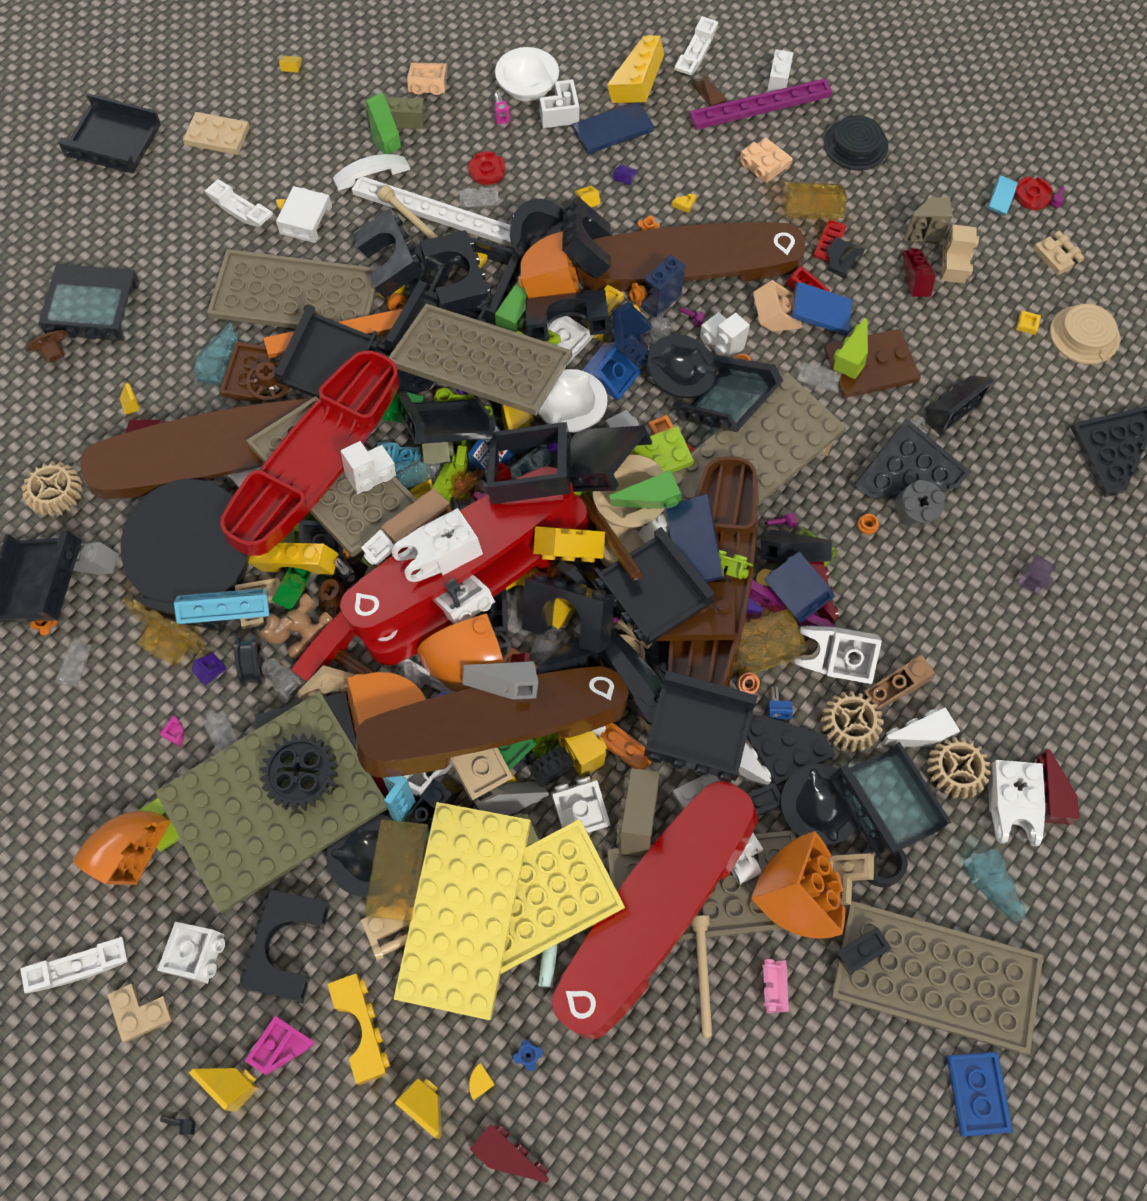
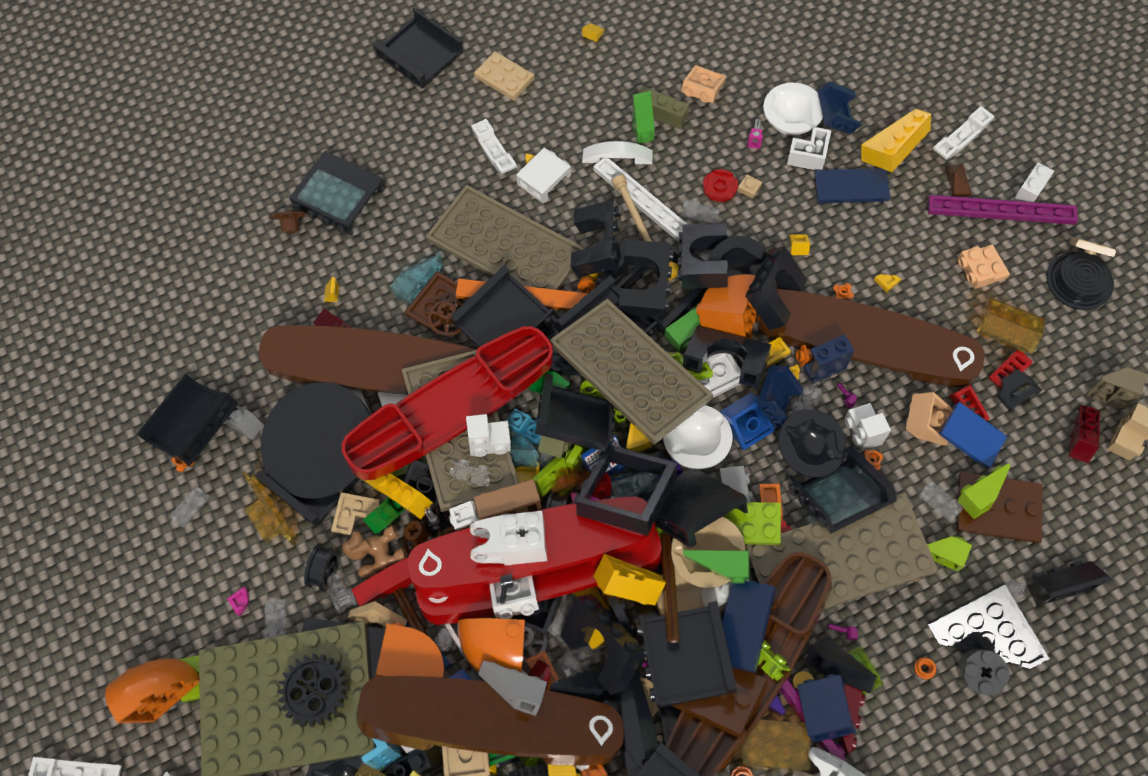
camera: 30 degrees right, 0 degrees up
tan gear [22,461,83,517] -> none
medium azure fence [174,588,270,624] -> none
dark purple slope [192,653,226,685] -> none
dark purple slope [614,164,638,185] -> none
none -> clear hinge [449,458,494,487]
none -> black arch [677,223,728,289]
none -> tan plate [737,175,762,199]
none -> dark blue panel [818,81,862,134]
none -> lime slope [927,536,972,572]
none -> plate [1069,237,1116,257]

